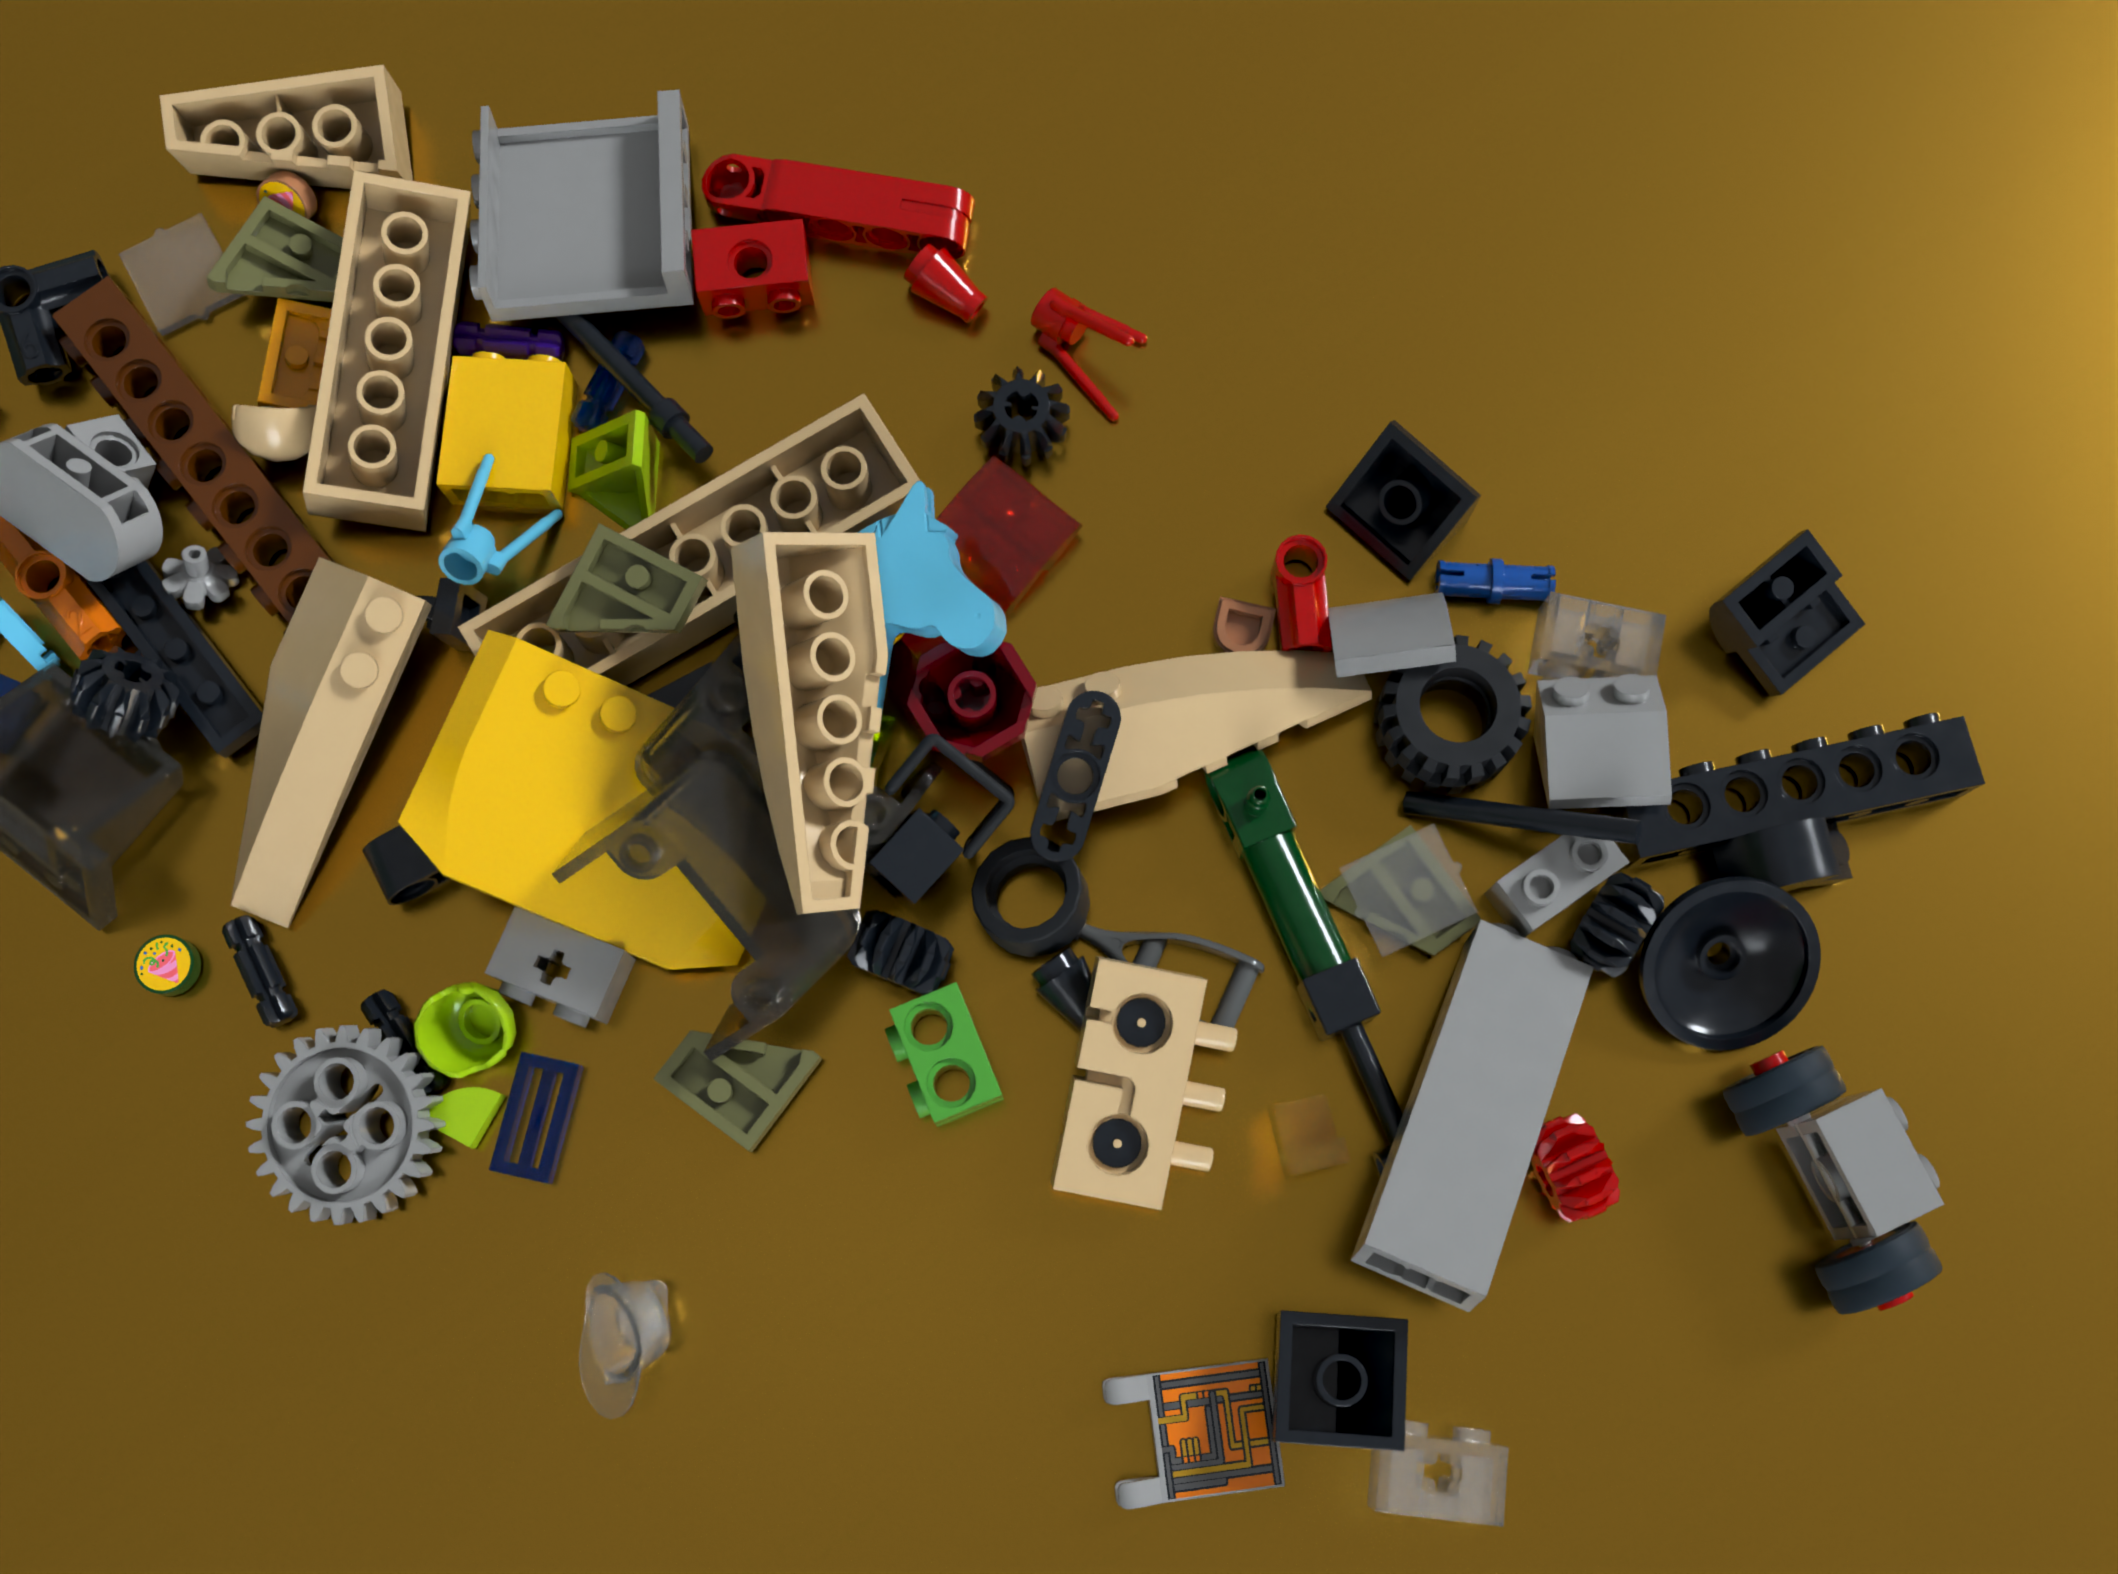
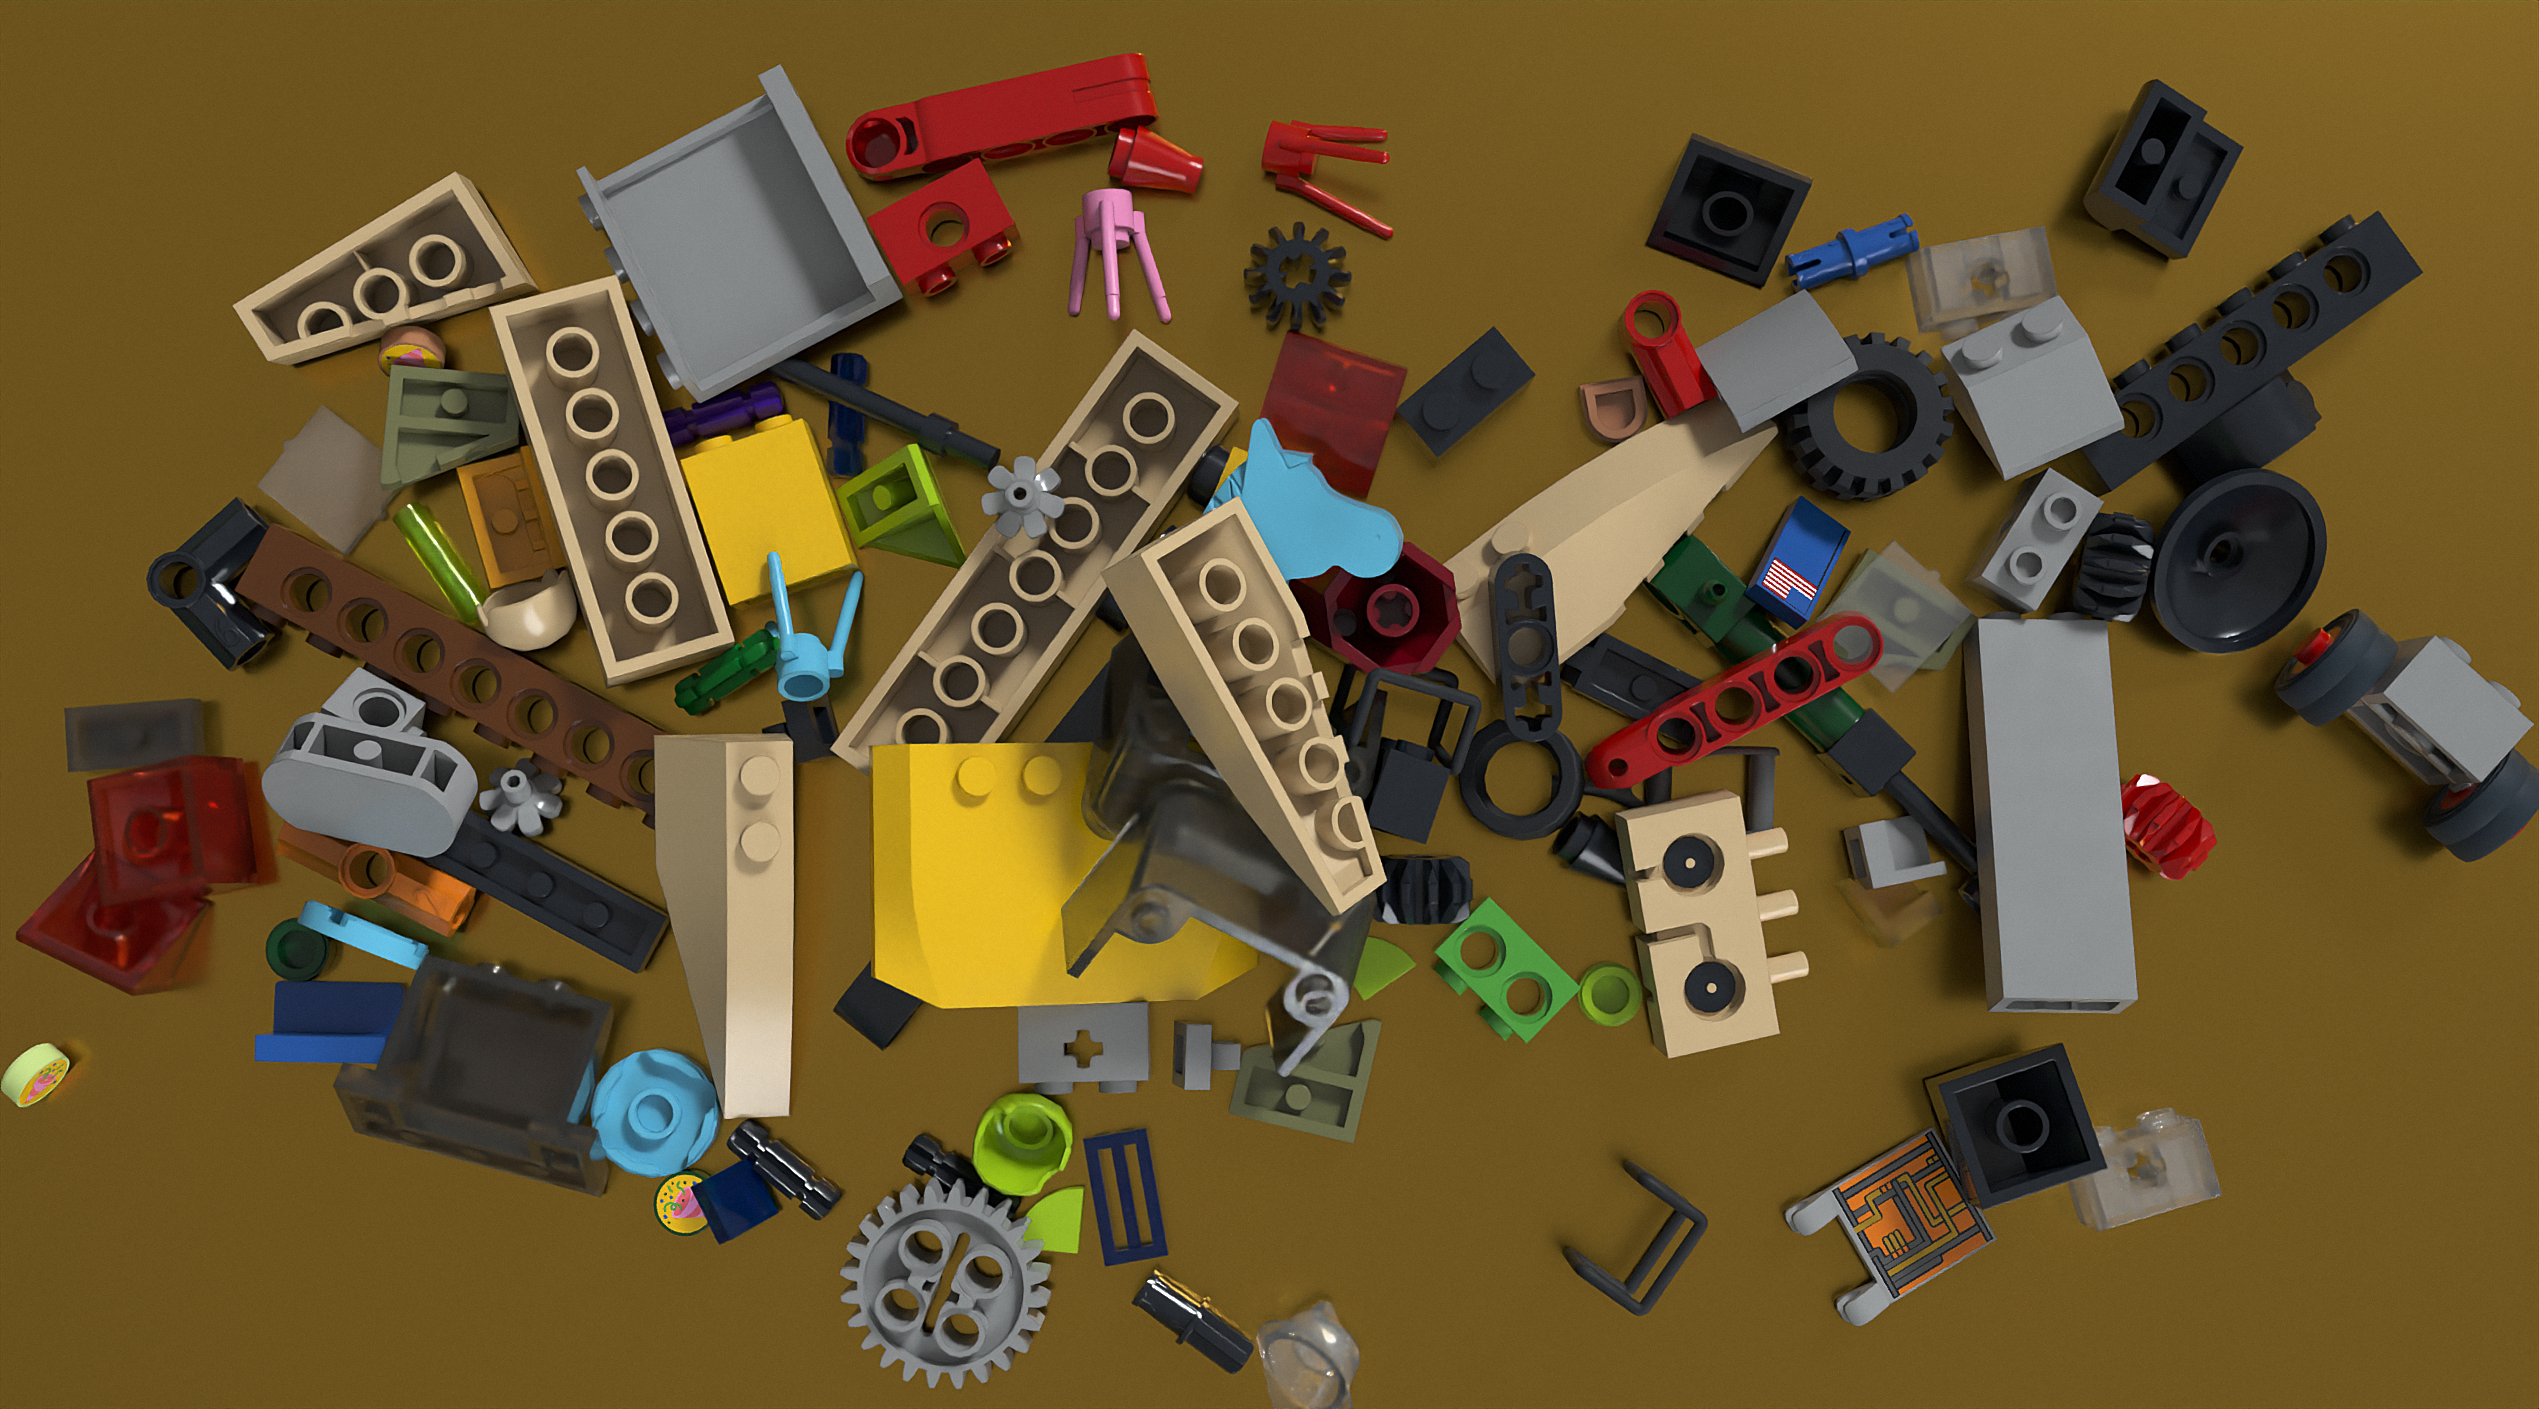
camera: 25 degrees left, 10 degrees up
black gear [70,645,180,743] -> none
olive wing [545,523,708,633] -> none
black bar [1403,791,1642,844] -> none
none -> clear neon green piece [392,502,487,623]
none -> medium azure tile [590,1048,723,1178]
none -> green axle [674,629,780,716]
none -> clear blue tile [690,1158,779,1245]
none -> light grey plant [981,456,1065,539]
none -> bright pink plant [1067,188,1171,323]
none -> black axle [1131,1269,1254,1375]
none -> light grey tile [1172,1020,1241,1090]
none -> lime tile [1328,937,1417,1001]
none -> black brick [1393,326,1536,467]
none -> black hinge [1560,632,1704,745]
none -> black piece [1563,1160,1708,1316]
none -> lime tile [1576,961,1642,1027]
none -> red piece [1584,610,1884,789]
none -> blue tile [1745,495,1851,630]
none -> light grey panel [1843,815,1947,892]

